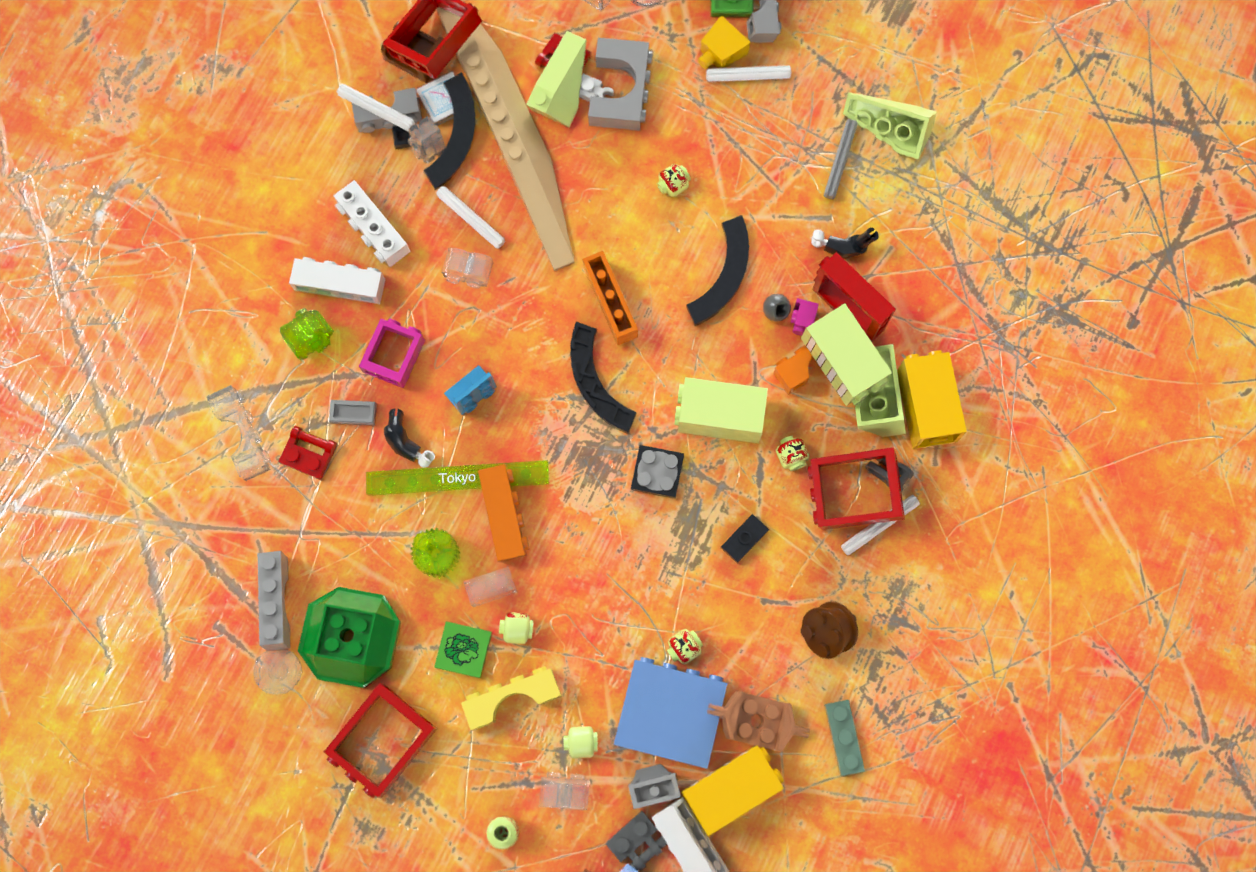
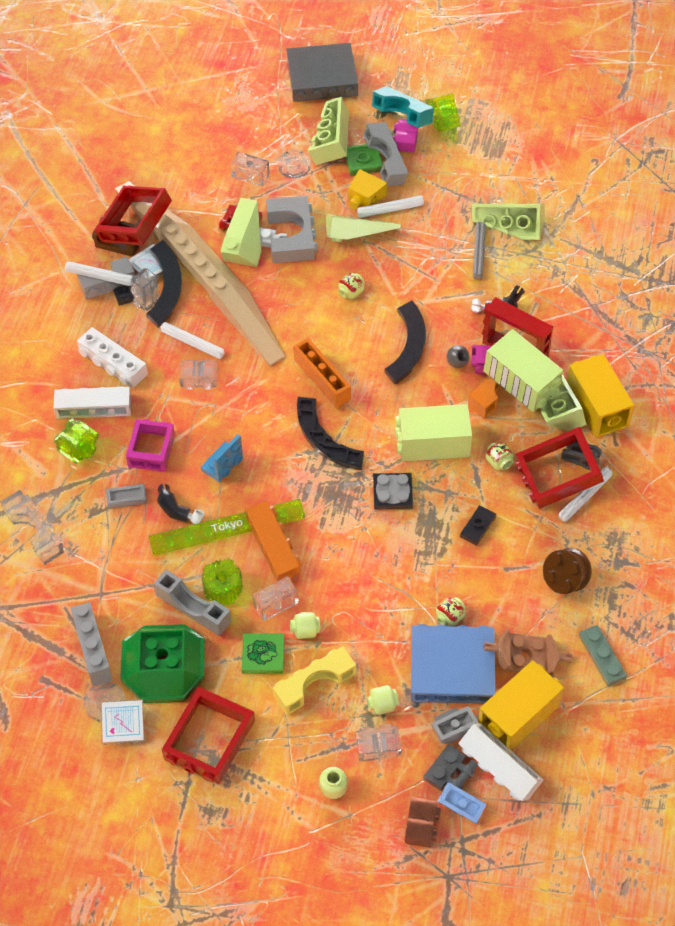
camera: 15 degrees left, 20 degrees down
red plate [278,425,337,480] -> none
none -> white tile [101,699,145,745]
none -> light grey arch [153,570,232,636]
none -> yellowish green wedge [326,214,401,242]

